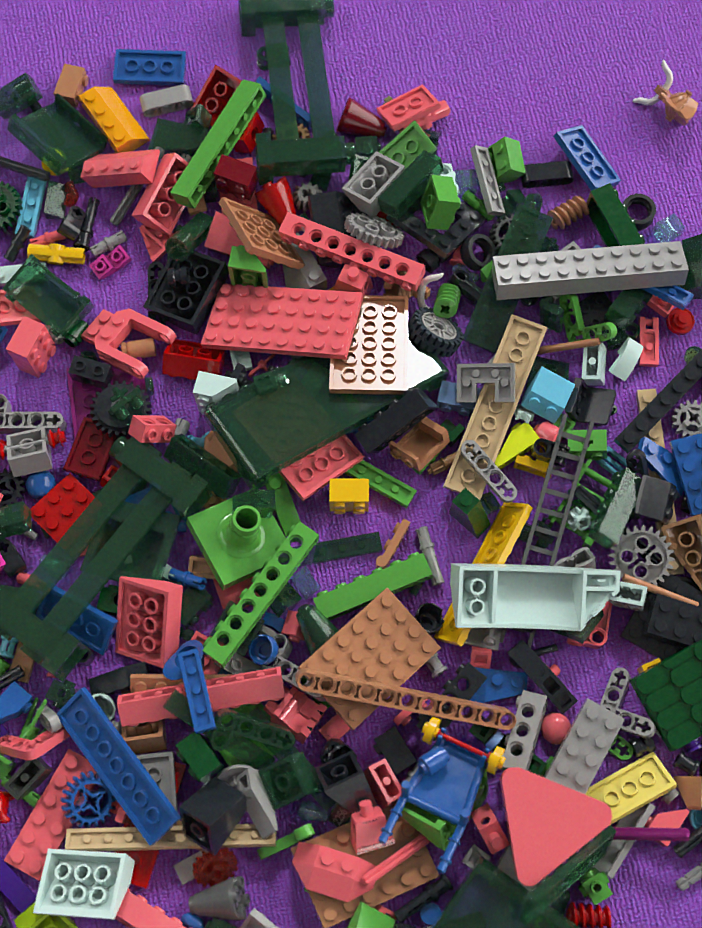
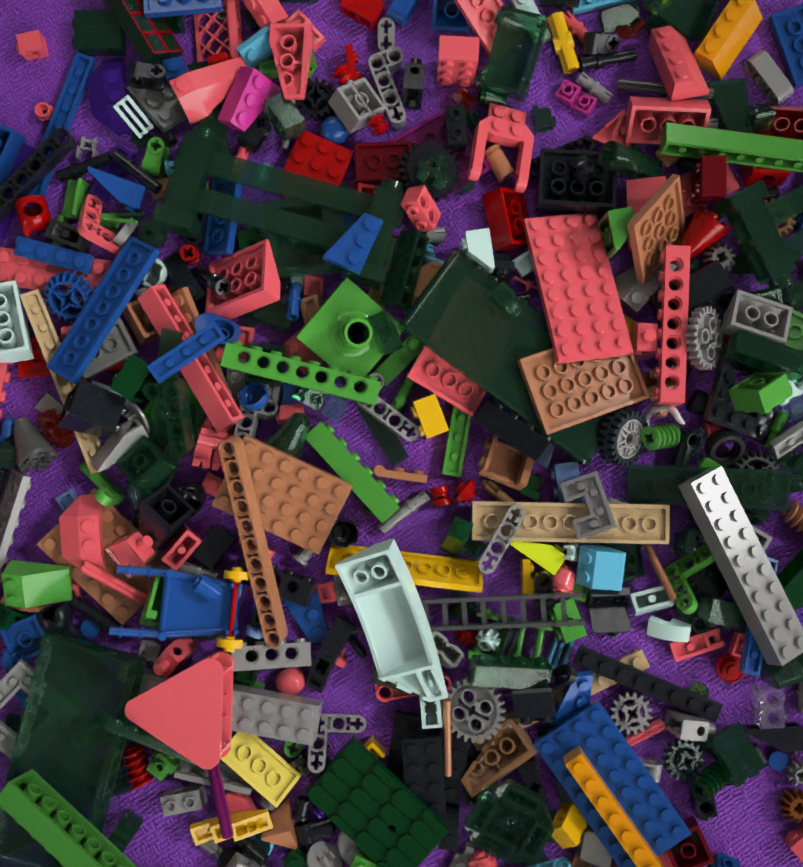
camera: 65 degrees right, 15 degrees up
none -> blue plate [13,236,95,275]
none -> medium blue tile [55,488,78,512]
none -> light grey brick [160,783,207,817]
none -> red bush [180,244,201,265]
none -> yellow slope [190,809,273,846]
none -> black pin [192,264,231,296]
none -> coral plate [302,275,324,297]
none -> blue wing [323,213,383,275]
none -> light grey beam [355,373,419,442]
none -> bright green pin [391,372,416,413]
none -> black torso [402,58,425,109]
none -> red wheel [430,485,452,507]
none -> clear red plate [452,87,477,110]
none -> red plate [453,478,476,504]
none -> red gear [454,620,479,646]
none -> panel [531,104,556,133]

